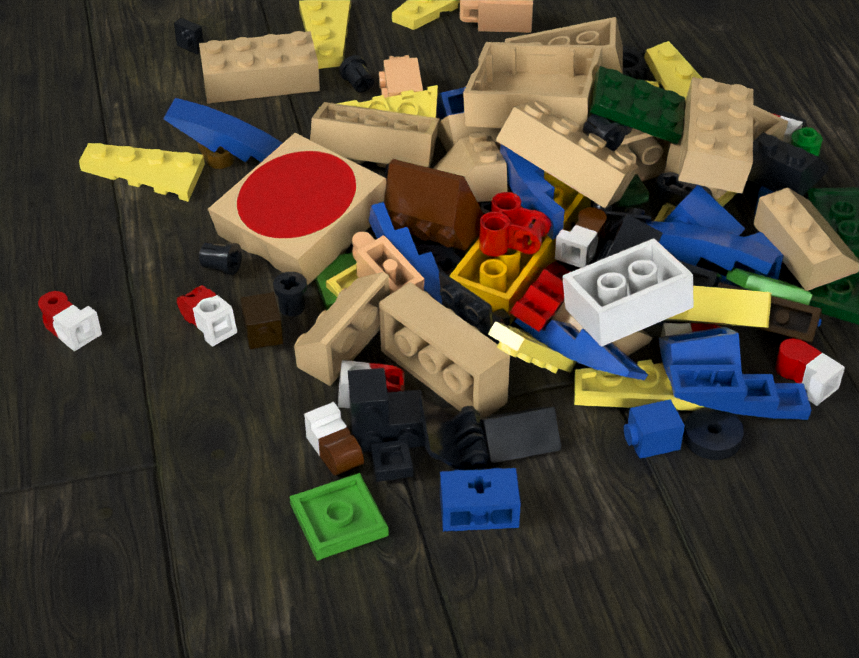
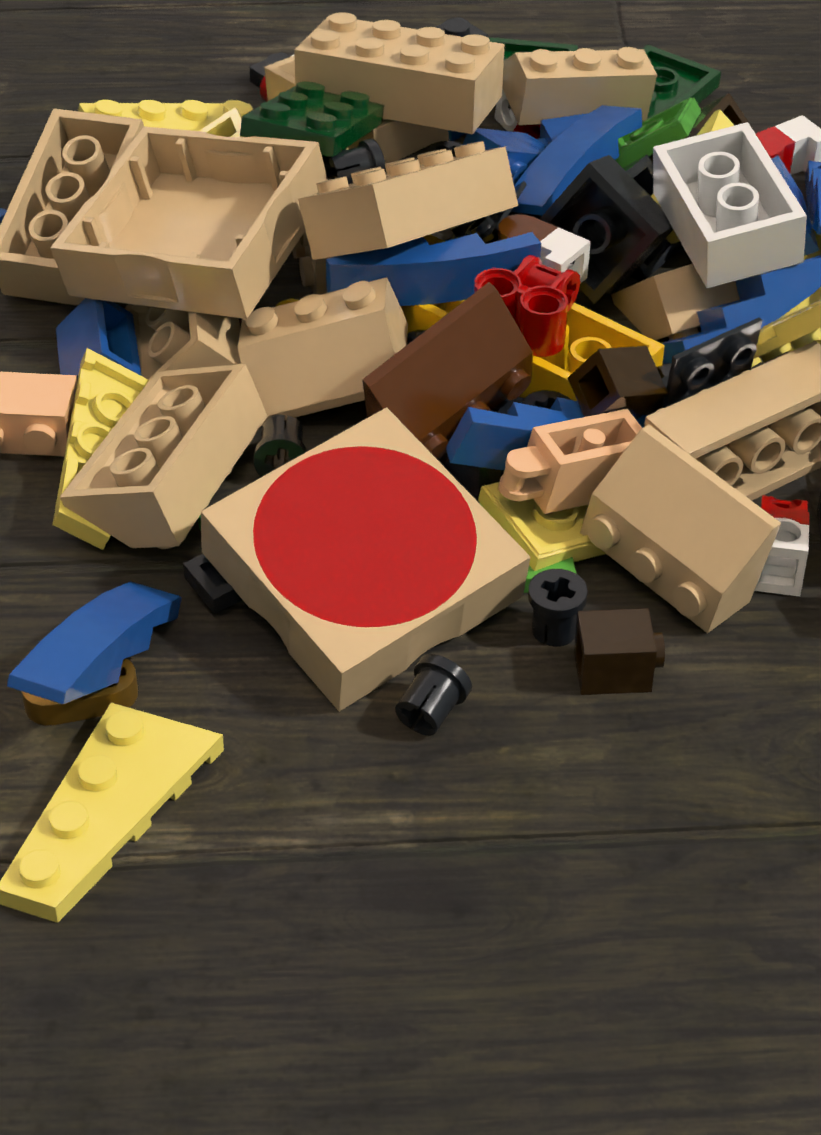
camera: 80 degrees left, 0 degrees up
white leg [38,291,102,352] -> none
white leg [177,285,237,347] -> none
red slope [510,261,571,332] -> none
none -> dark brown brick [567,346,668,420]

